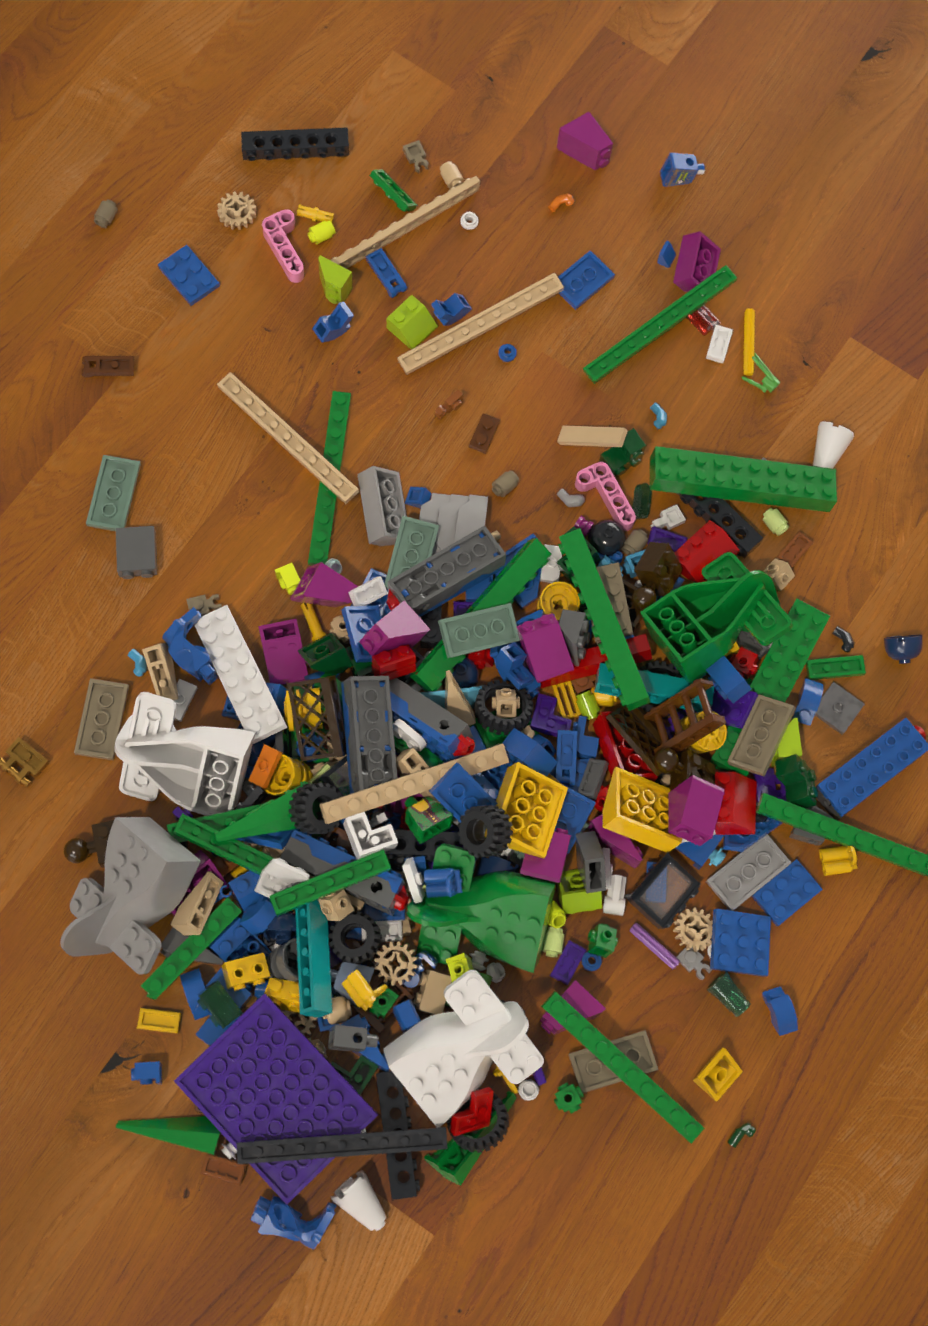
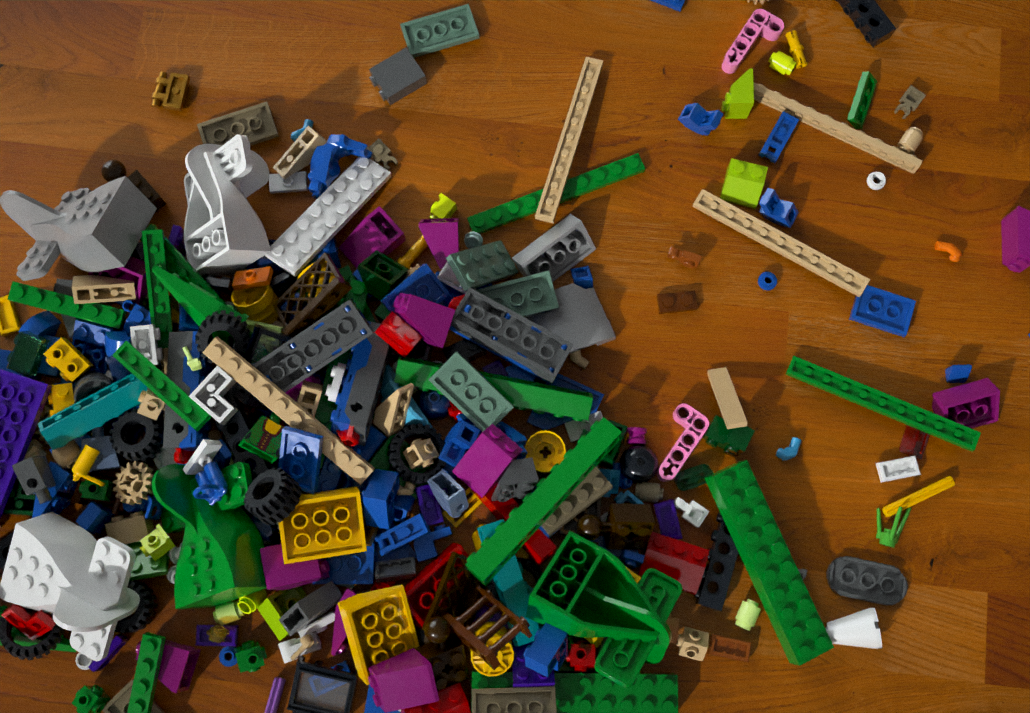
camera: 70 degrees right, 5 degrees up
dark tan brick [492,470,519,497] -> none
light grey arm [557,489,585,507] -> none
lime brick [576,690,600,720] -> none
none -> yellowish green hand [182,346,202,371]
none -> clear yellow plate [206,625,230,643]
none -> tan hand [290,634,314,661]
none -> sand blue torso [427,469,469,518]
none -> sand green plate [446,240,519,292]
none -> blue plate [619,550,645,569]
none -> dark grey tile [826,556,908,605]

